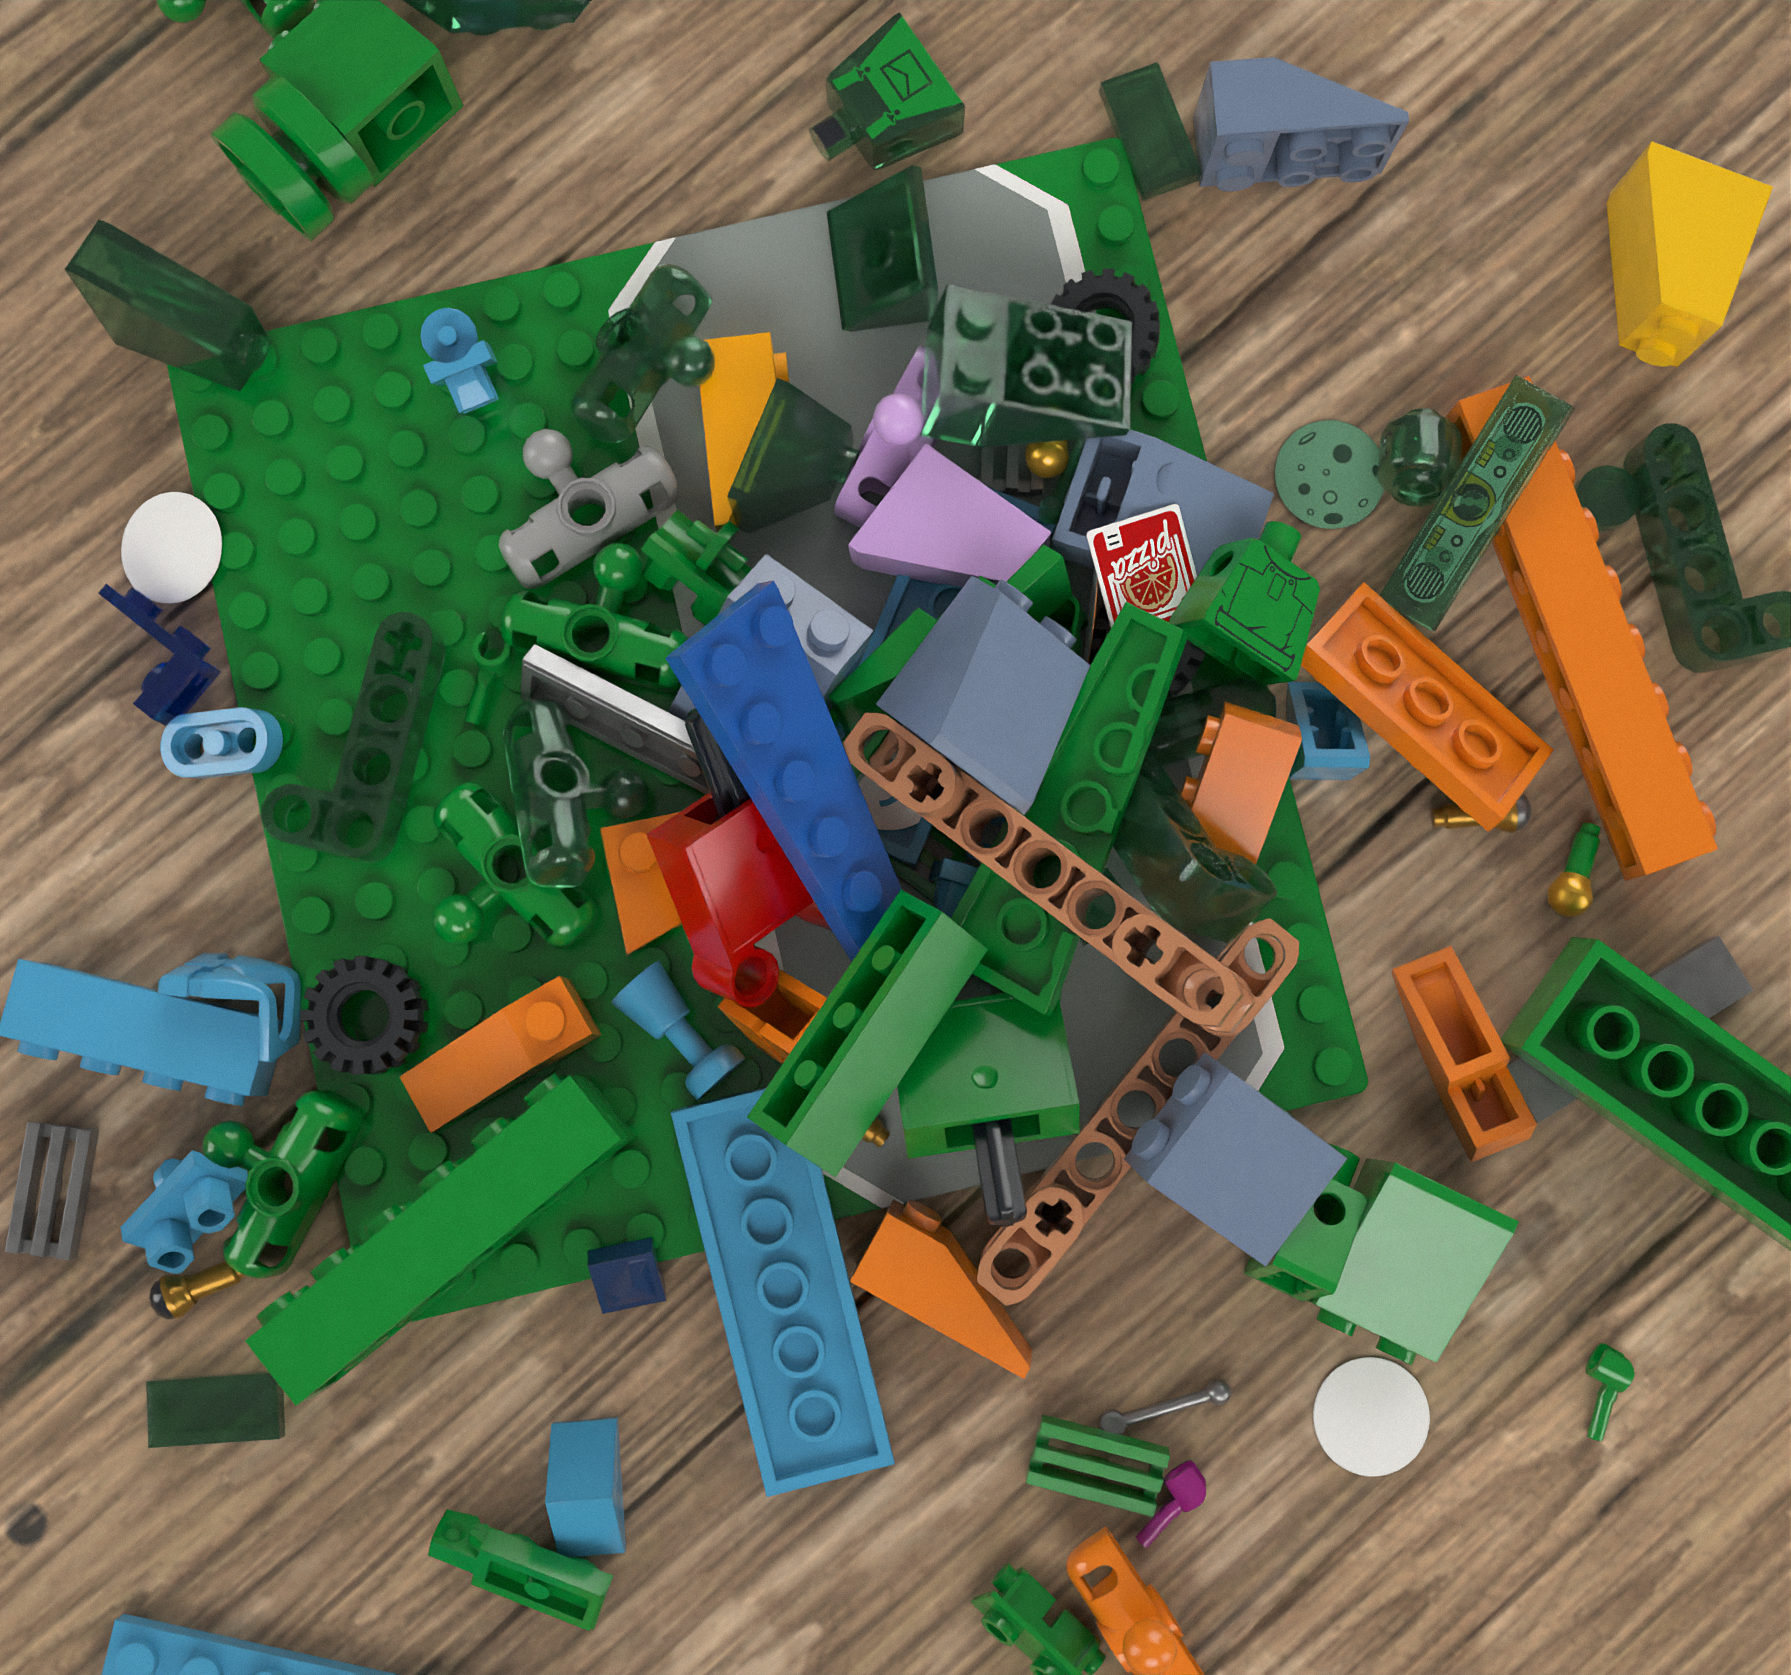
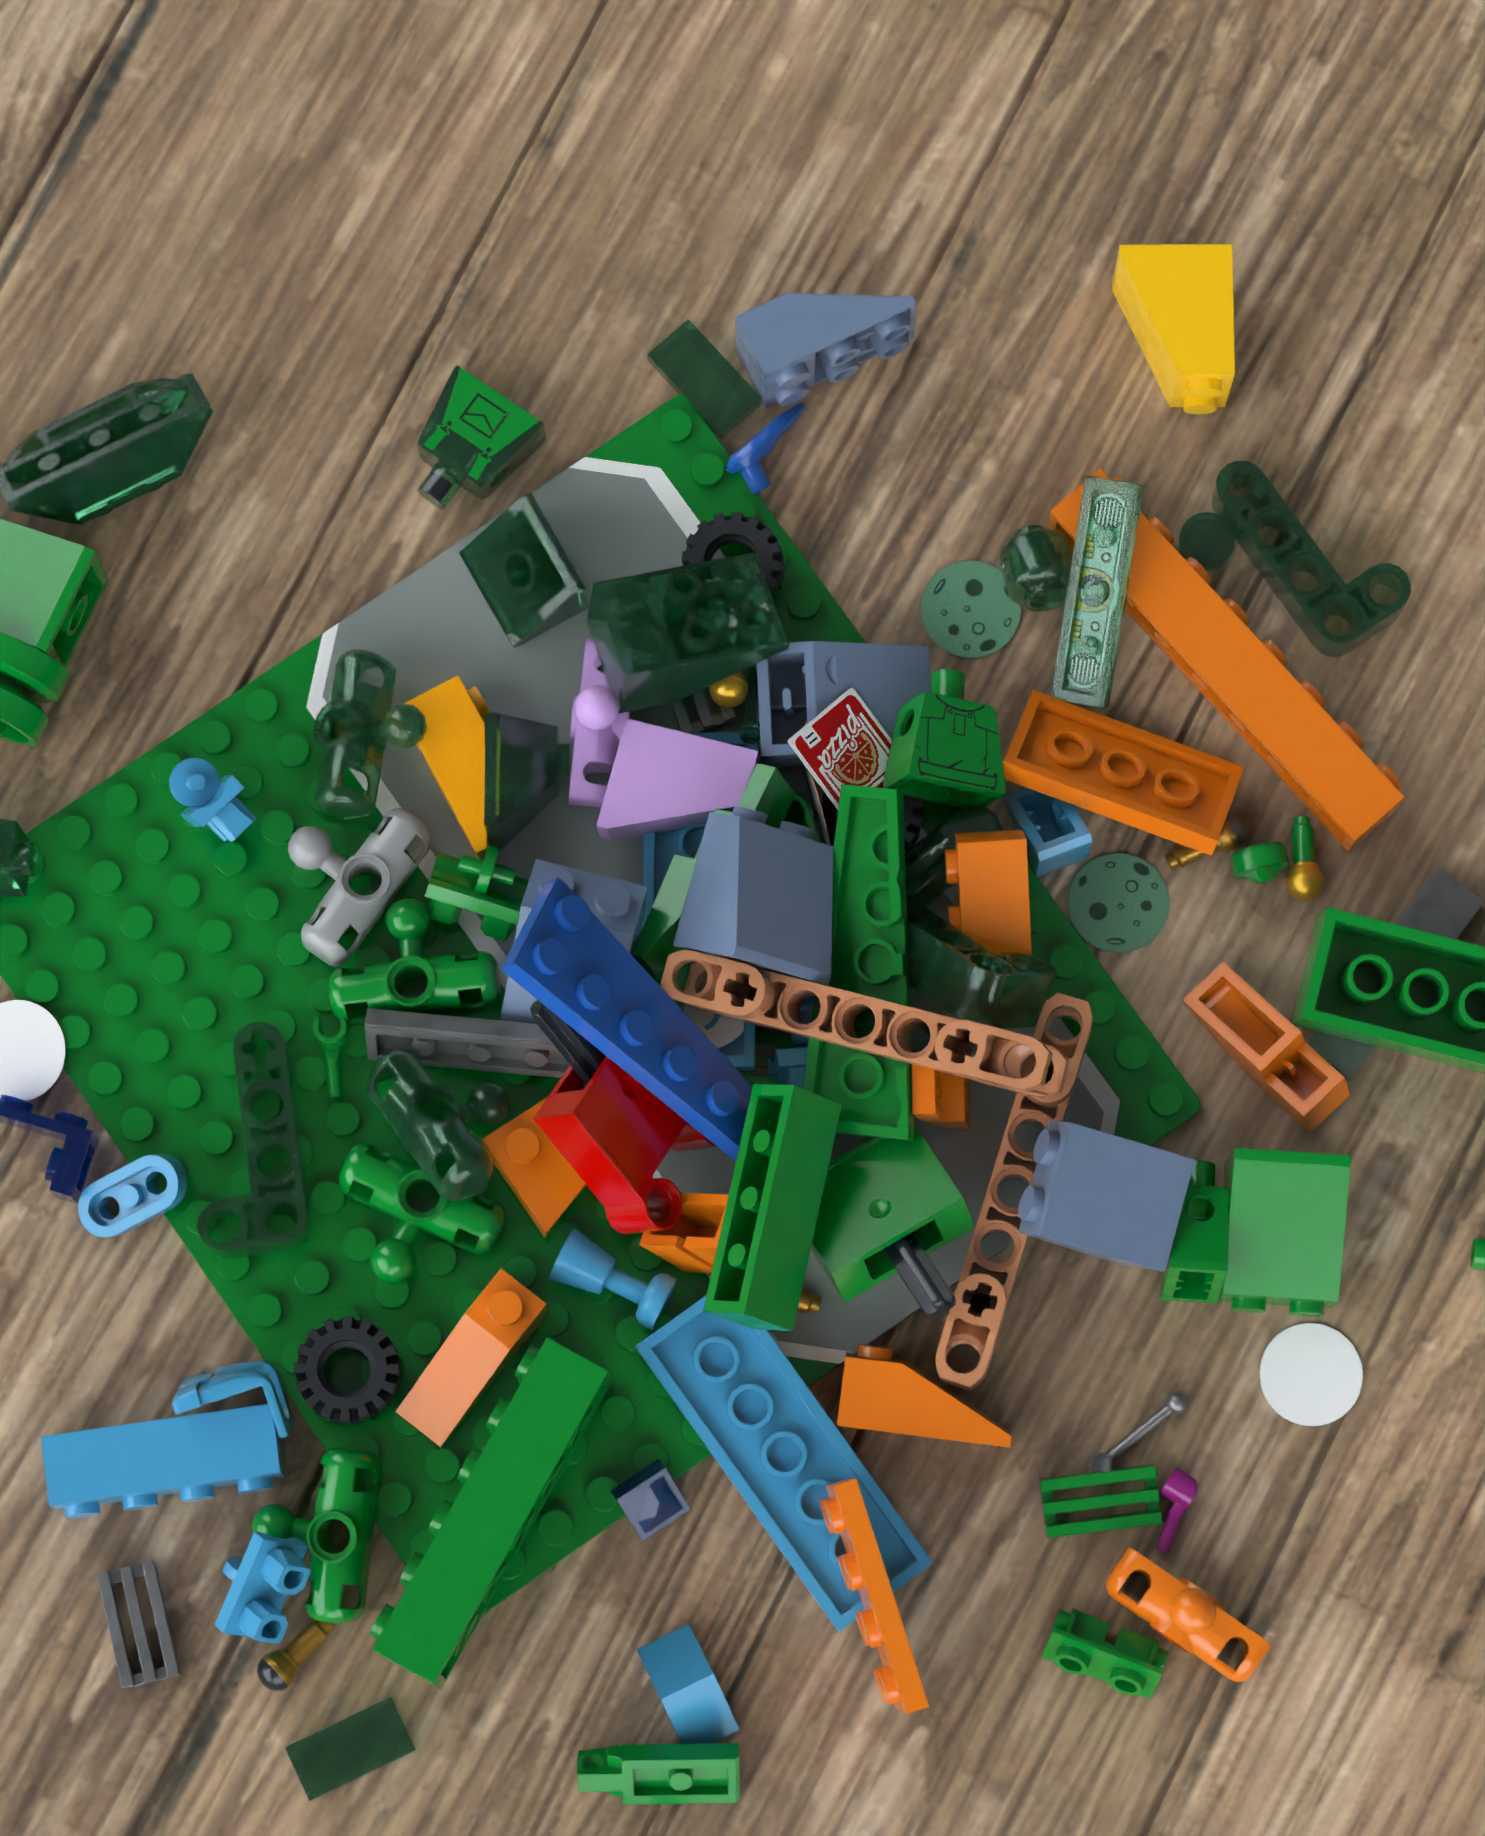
camera: 20 degrees left, 5 degrees down
none -> blue bar [726,403,805,494]
none -> orange plate [819,1478,929,1714]
none -> orange slope [911,1064,971,1130]
none -> clear green sticker [1068,853,1170,953]
none -> green tile [1230,842,1290,884]

